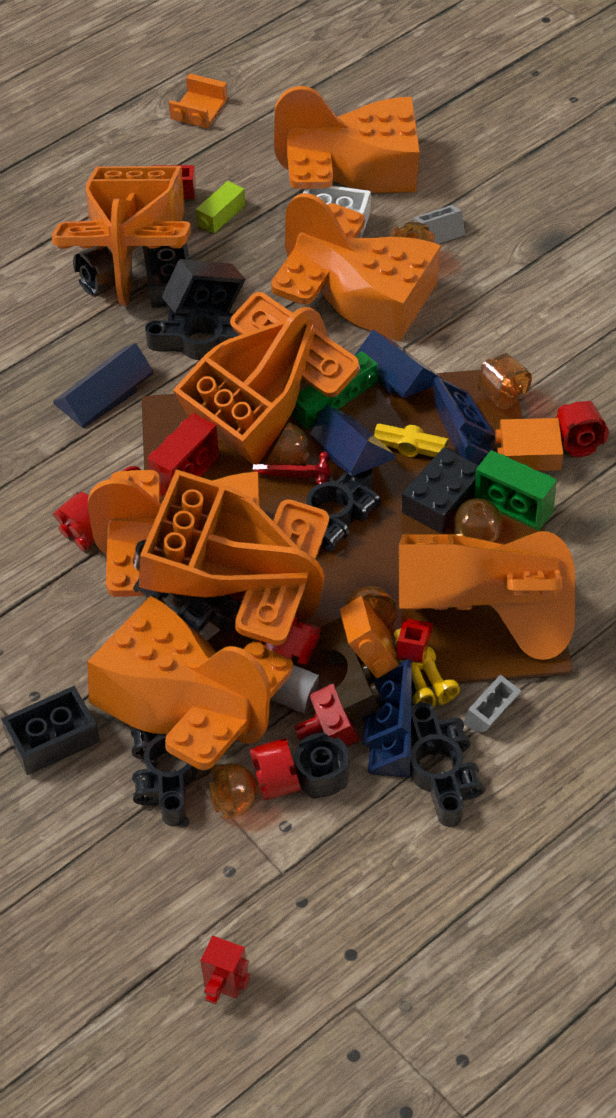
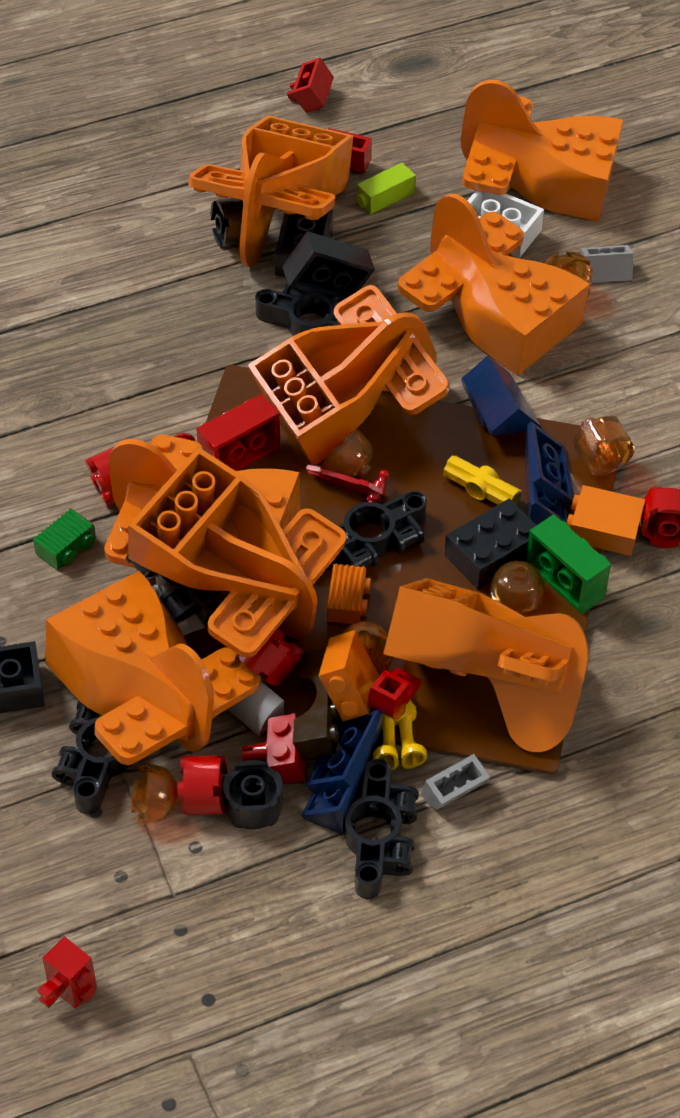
camera: 15 degrees right, 0 degrees up
dark blue slope [53,343,154,428] -> none
orange panel [169,73,228,128] -> none
green brick [291,351,378,429] -> none
dark blue slope [310,404,396,476] -> none
none -> green brick [33,508,96,570]
none -> red brick [286,57,334,113]
none -> orange brick [327,564,371,625]

